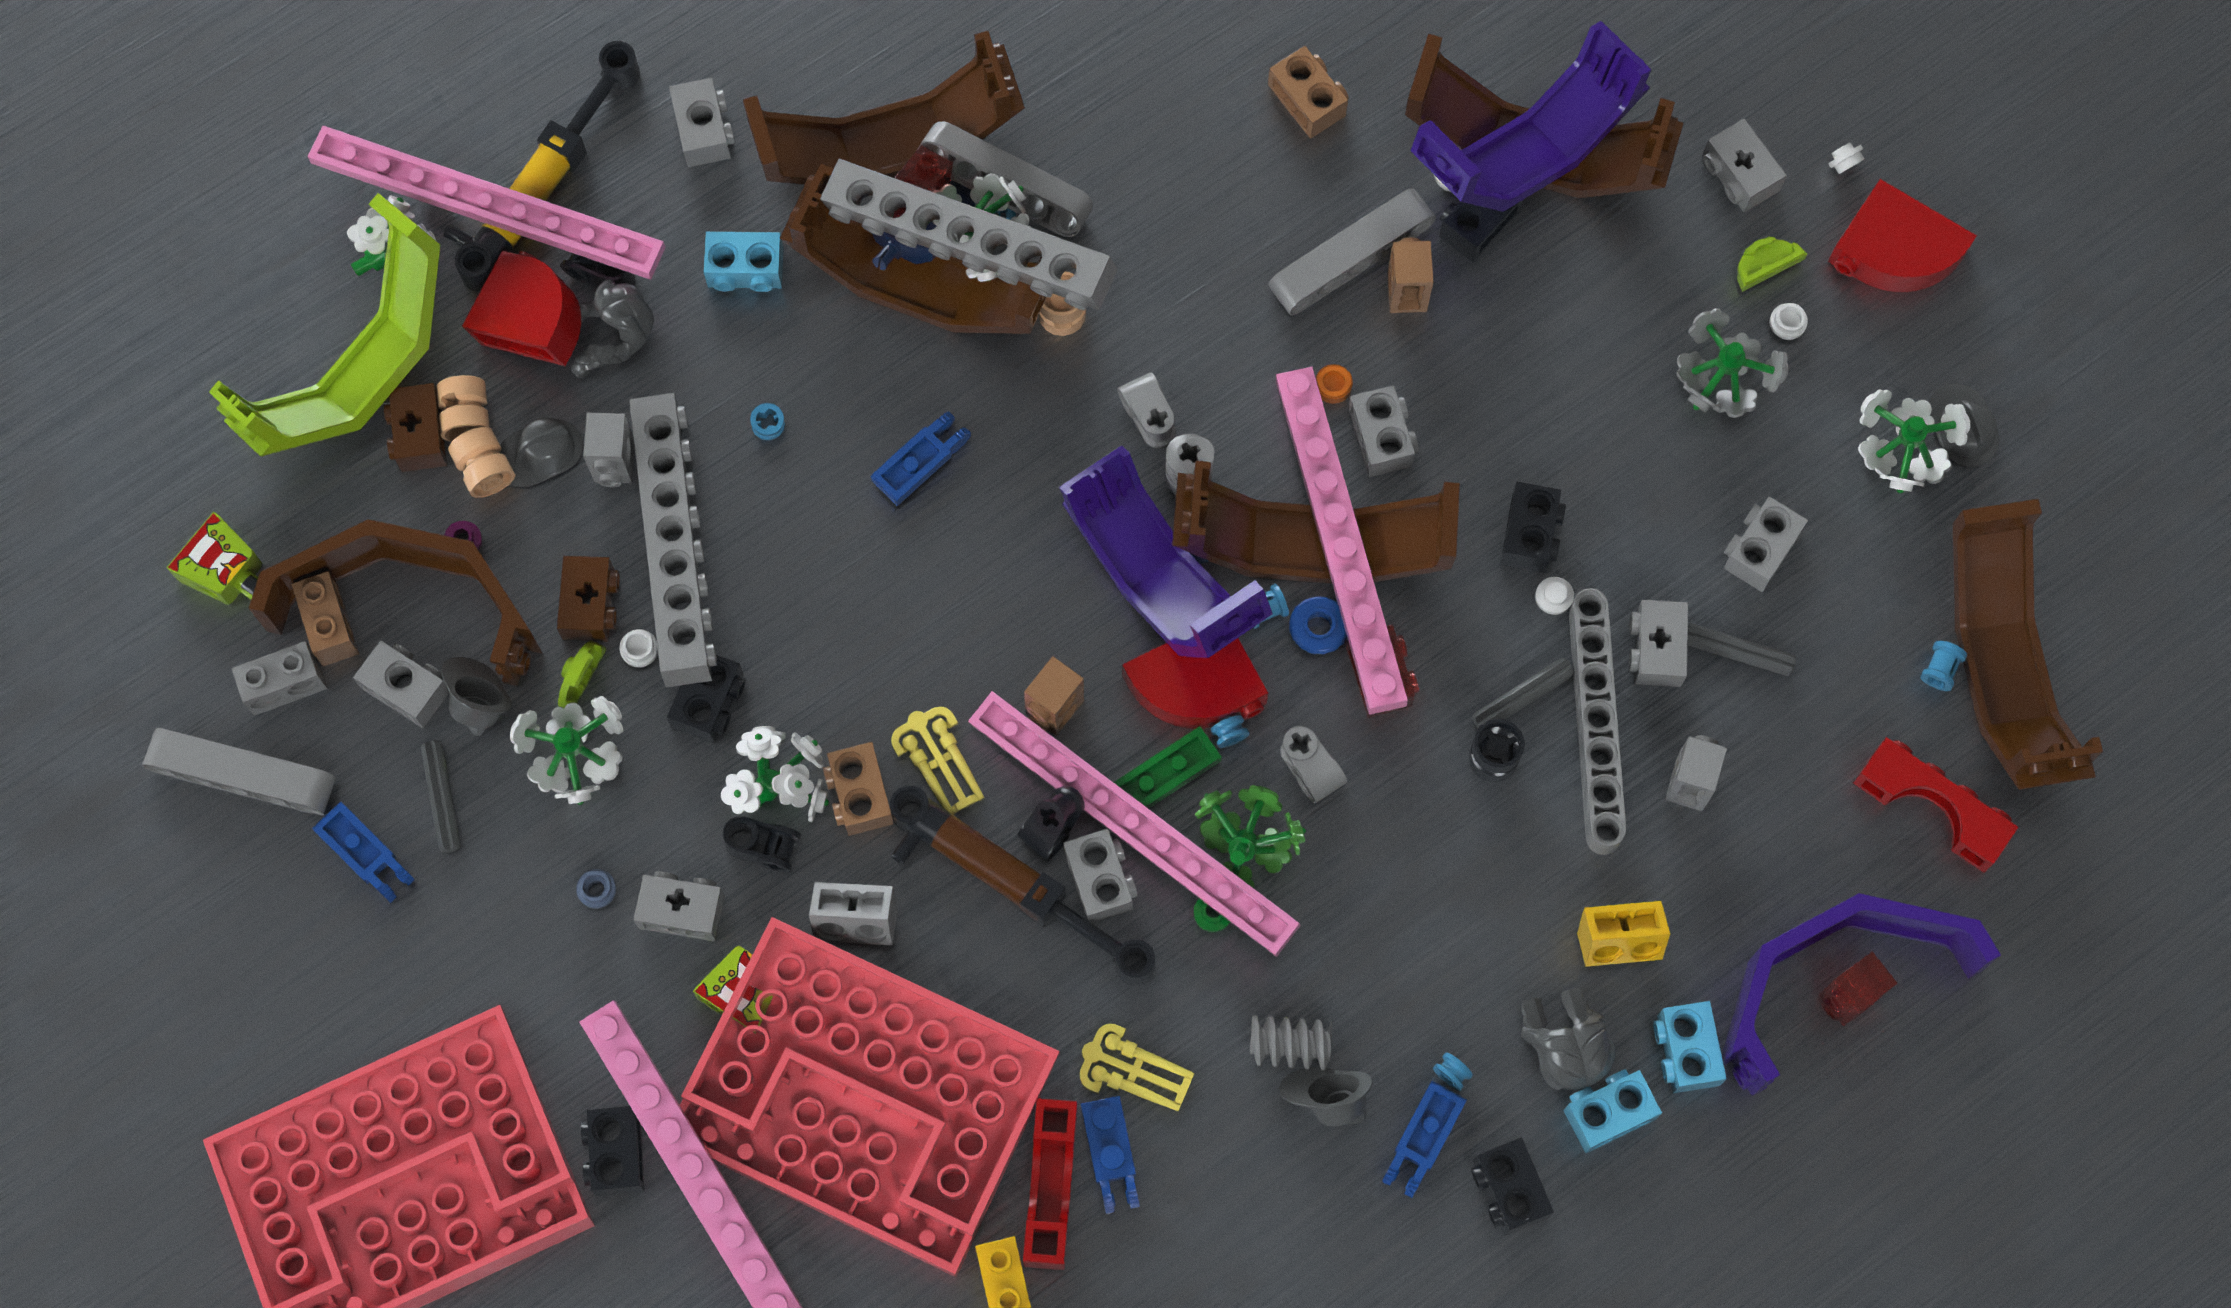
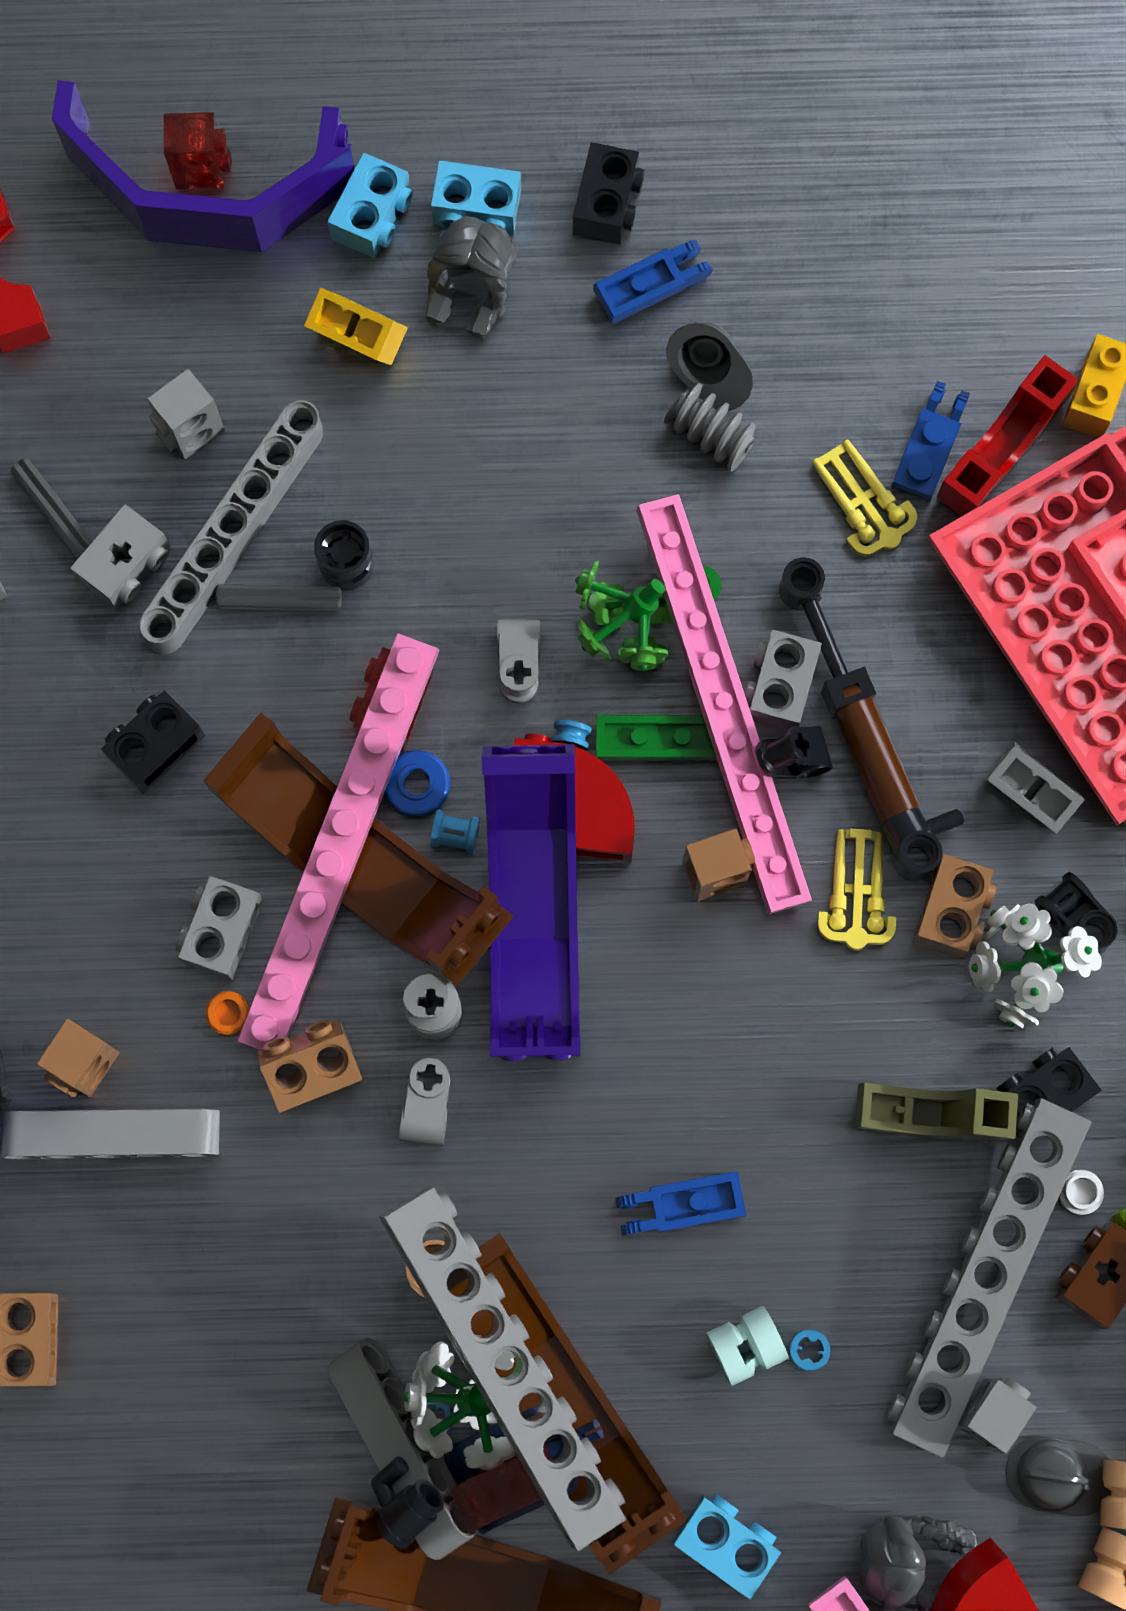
camera: 145 degrees left, 5 degrees up
dark azure bush [1433,1052,1473,1091] -> none
white plate [1535,577,1574,615] -> none
none -> medium nougat brick [257,1019,362,1113]
none -> black piece [371,1456,444,1549]
none -> light aqua wheel [706,1305,789,1386]
none -> olive arch [855,1082,1018,1141]

